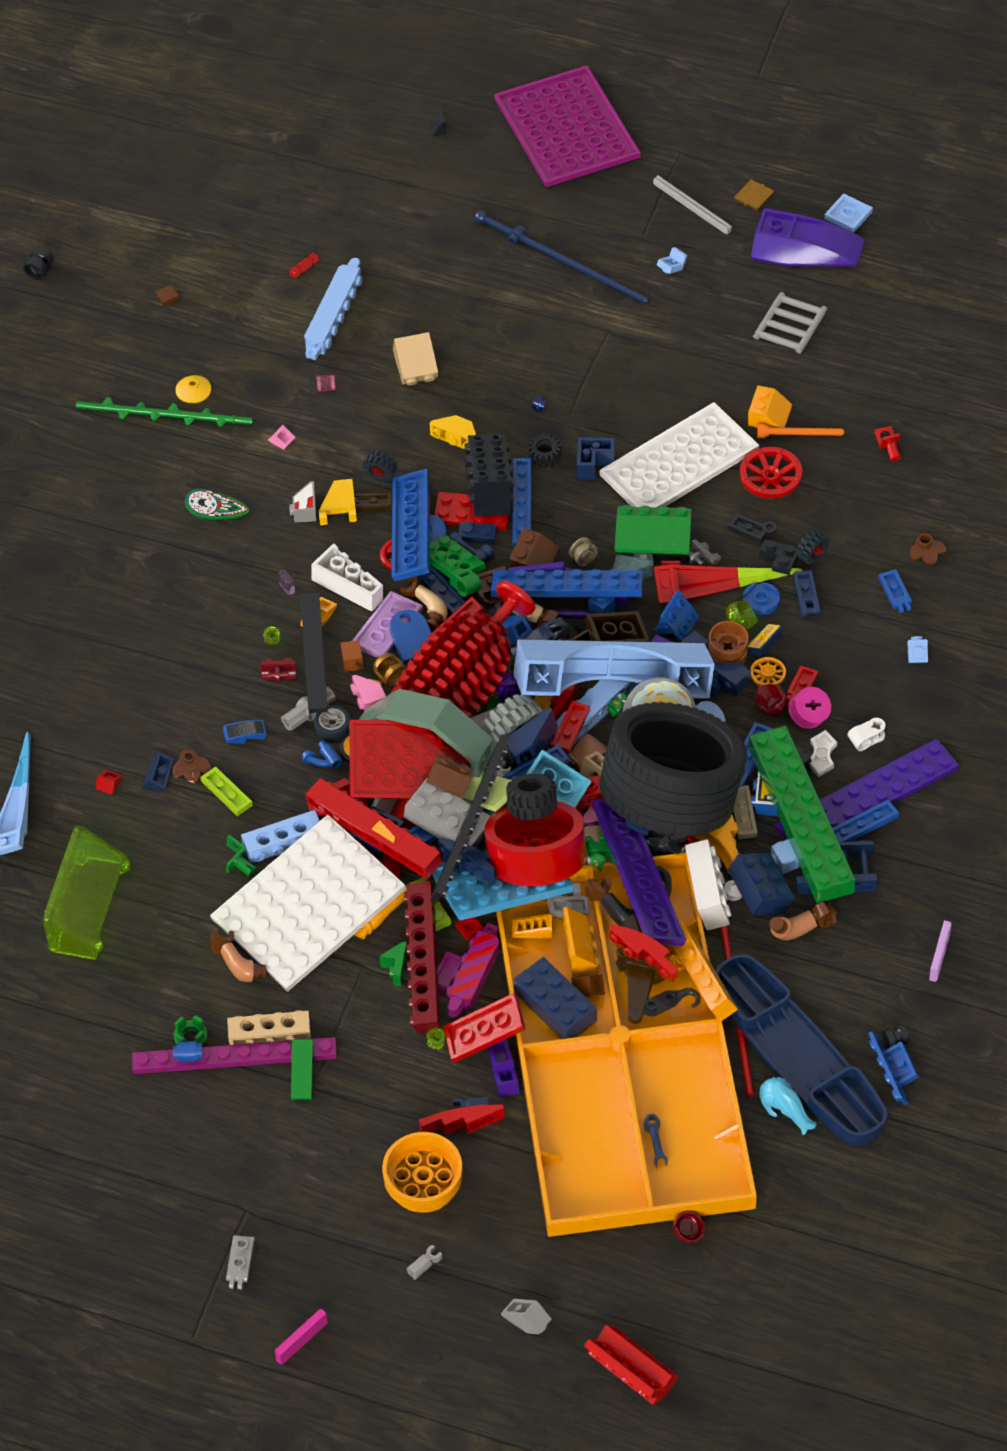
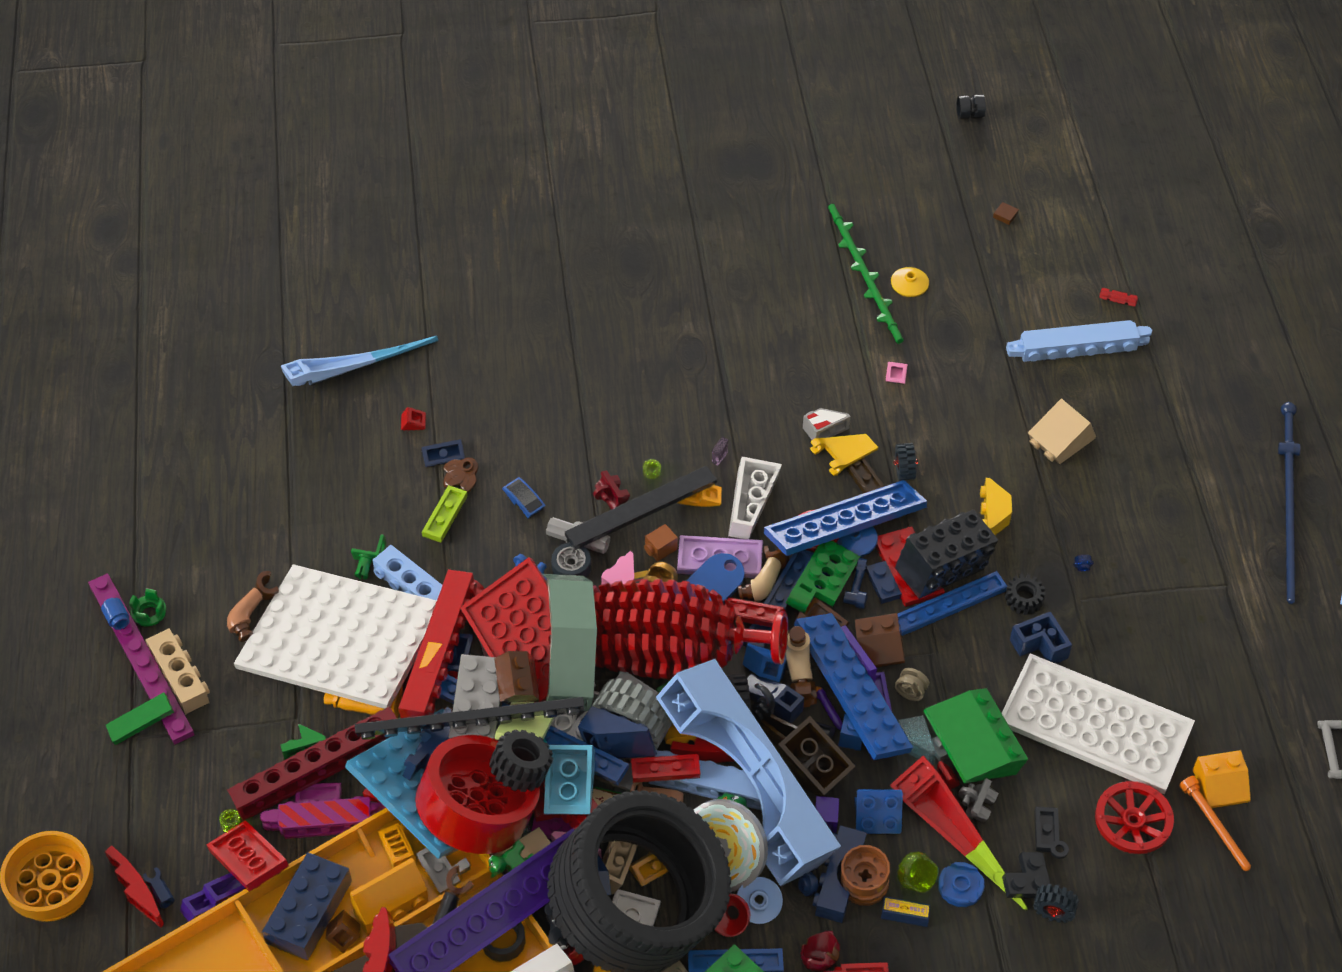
camera: 60 degrees right, 0 degrees up
clear neon green windscreen [44,826,130,959] -> none
shield [185,489,249,520] -> none
clear pink slope [316,374,335,391] -> none
light orange wheel [750,657,786,686] -> none
dark blue plate [793,570,820,618] -> none
red bracket [874,426,901,462] -> none

